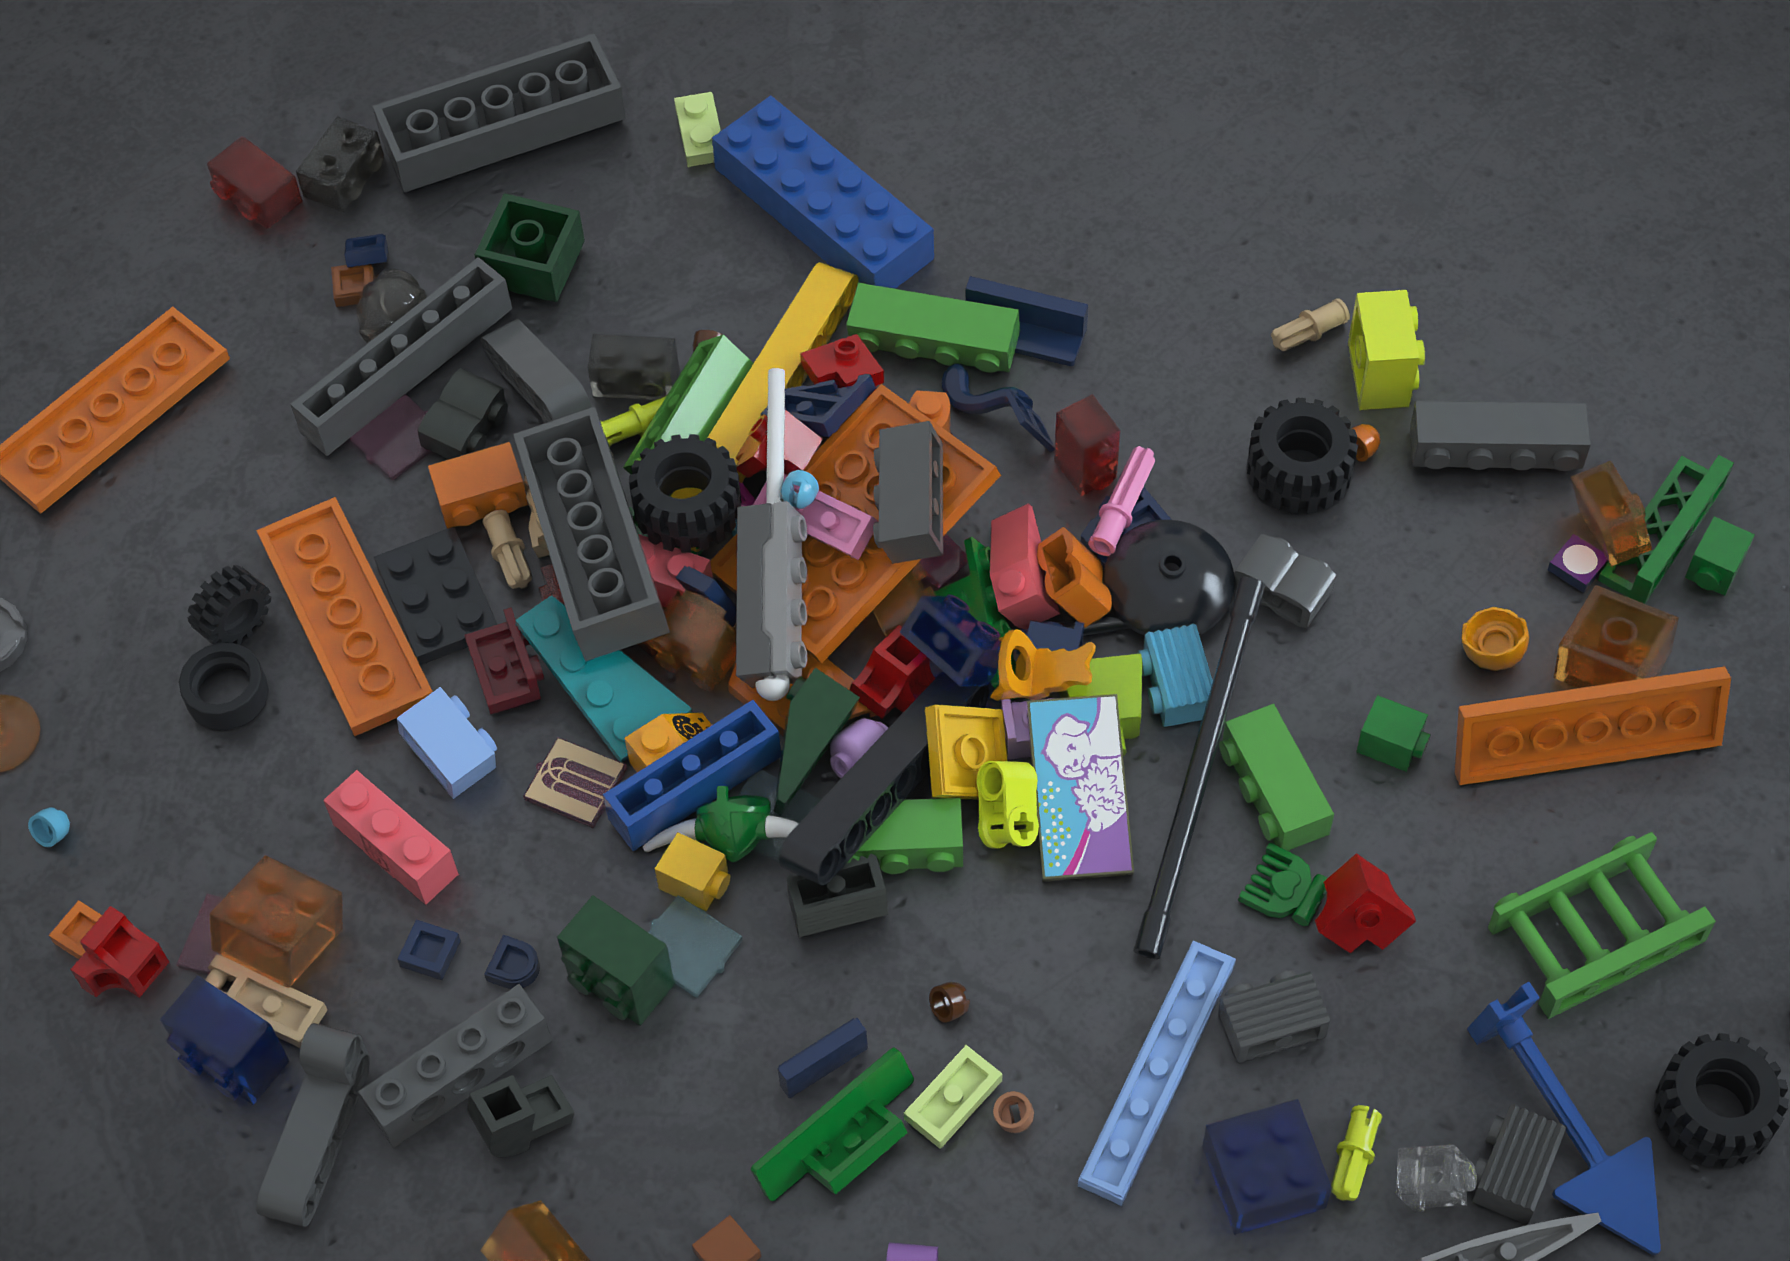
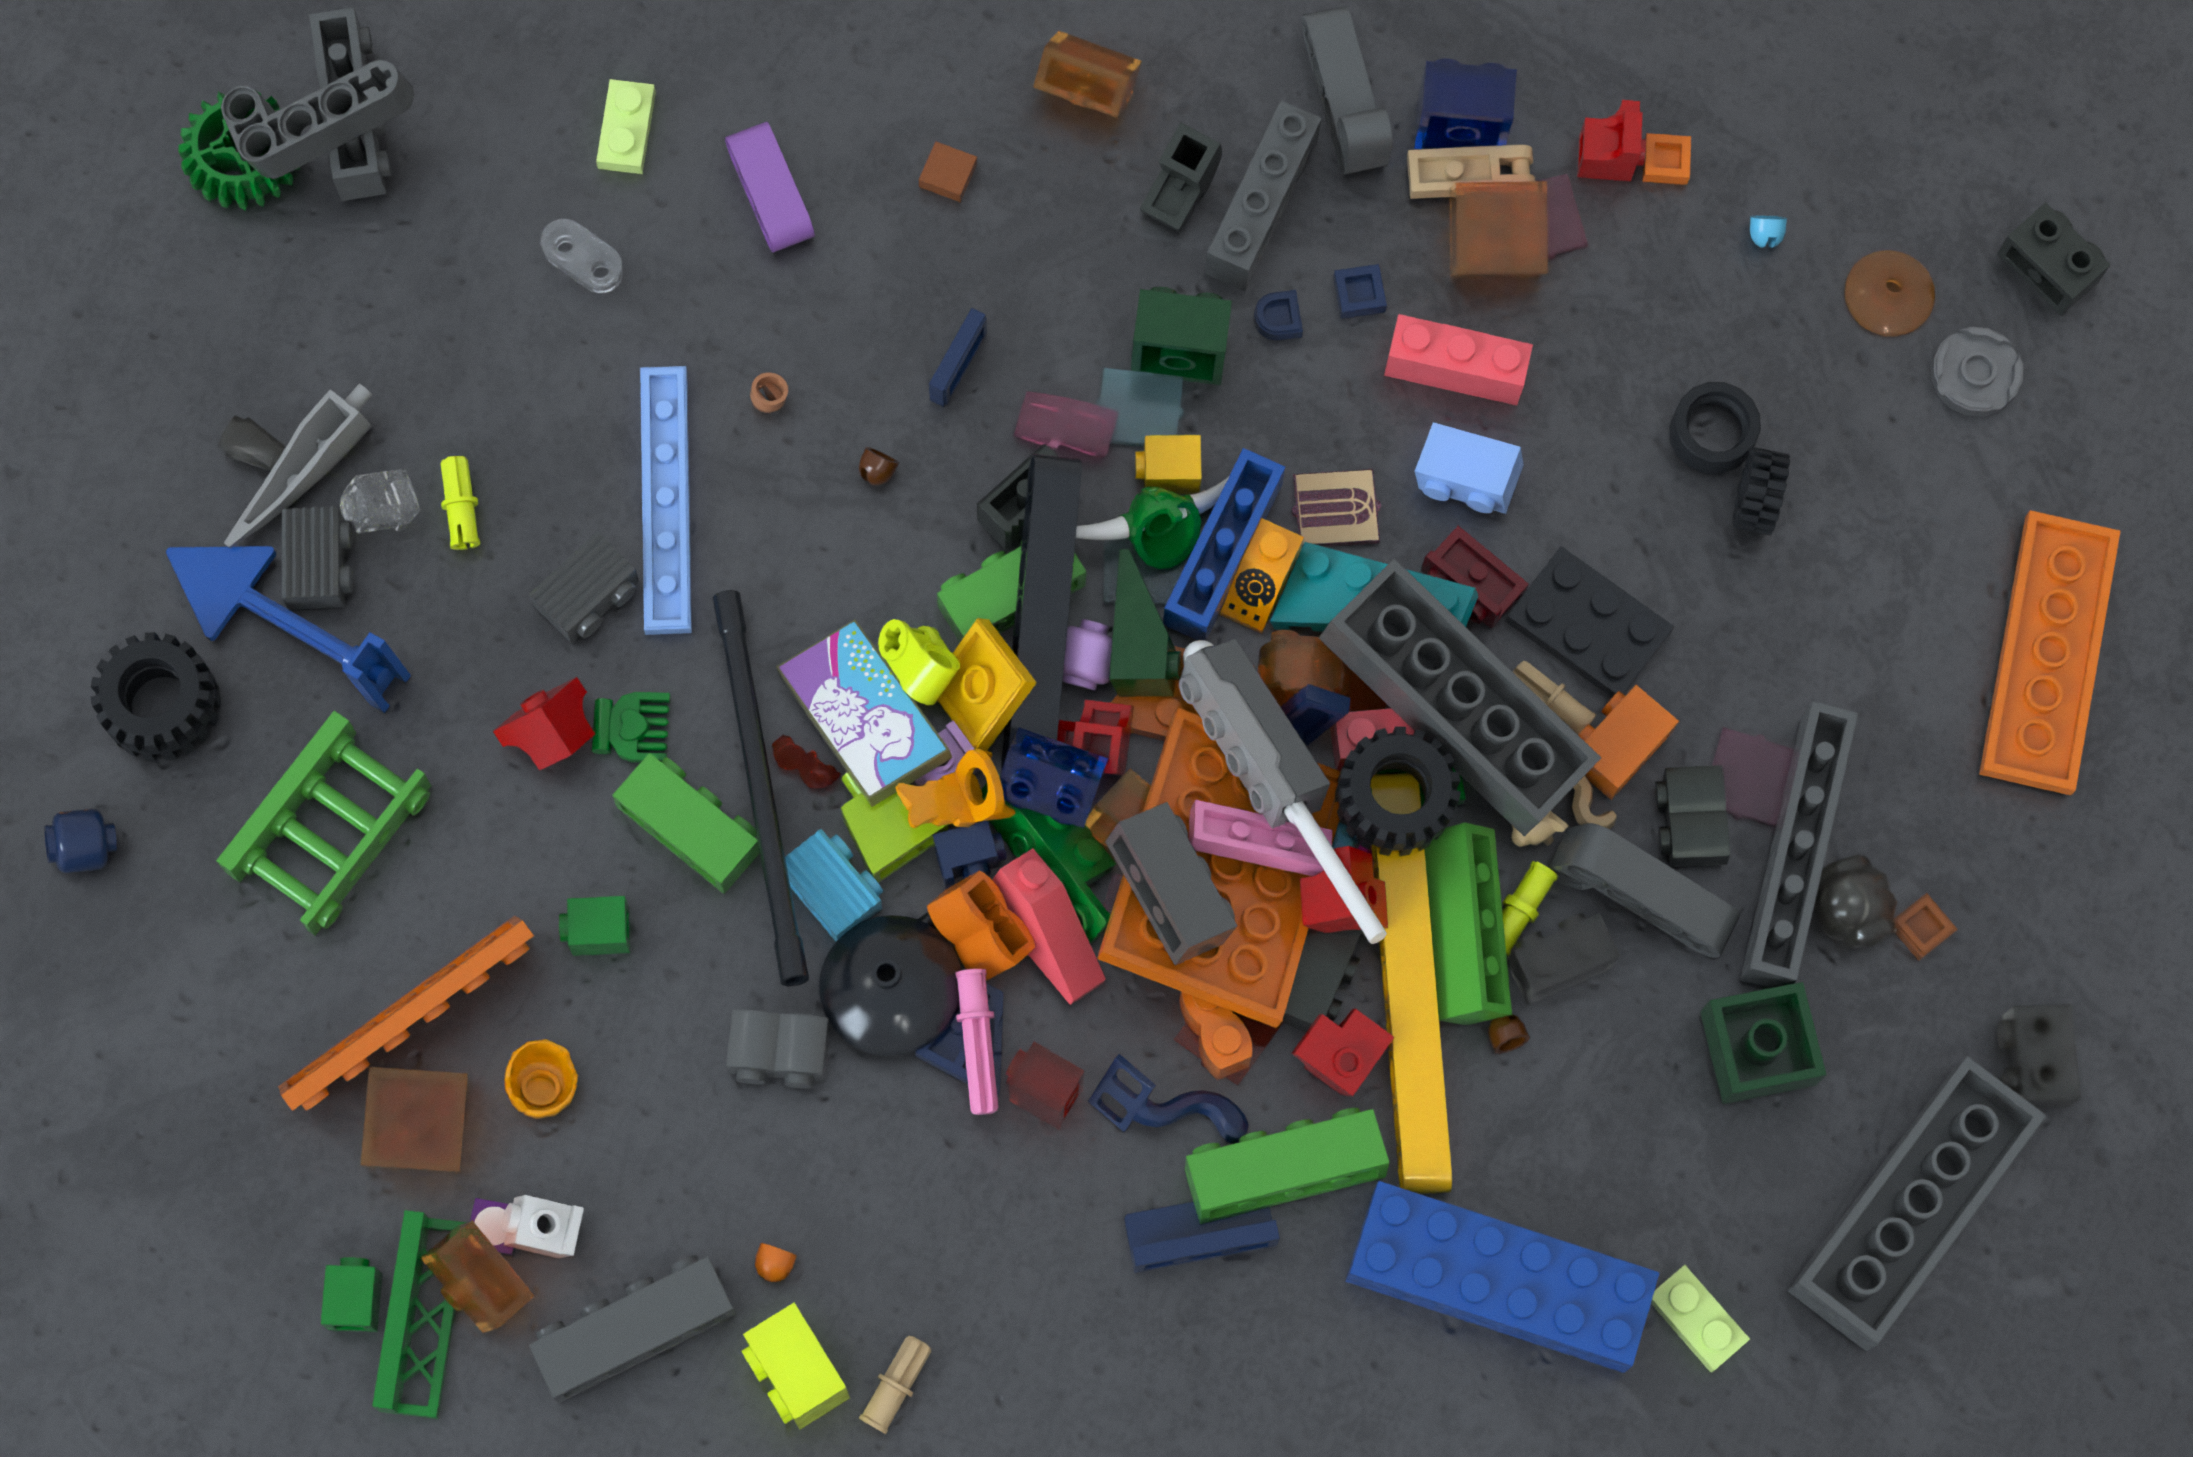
camera: 145 degrees right, 15 degrees up
clear red brick [207,136,303,229] -> none
orange plate [256,497,433,737] -> none
dark blue tile [344,234,388,267] -> none
green bracket [751,1047,914,1201] -> none
dark blue wing [761,374,876,437] -> none
medium azure hinge [781,470,819,509] -> none
yellowish green plate [904,1045,1002,1149] -> none
clear blue brick [1202,1099,1332,1235] -> none
black tyre [1246,398,1358,514] -> none
none -> white brick [501,1195,584,1258]
none -> clear red piece [772,734,841,789]
none -> clear pink slope [1013,391,1119,459]

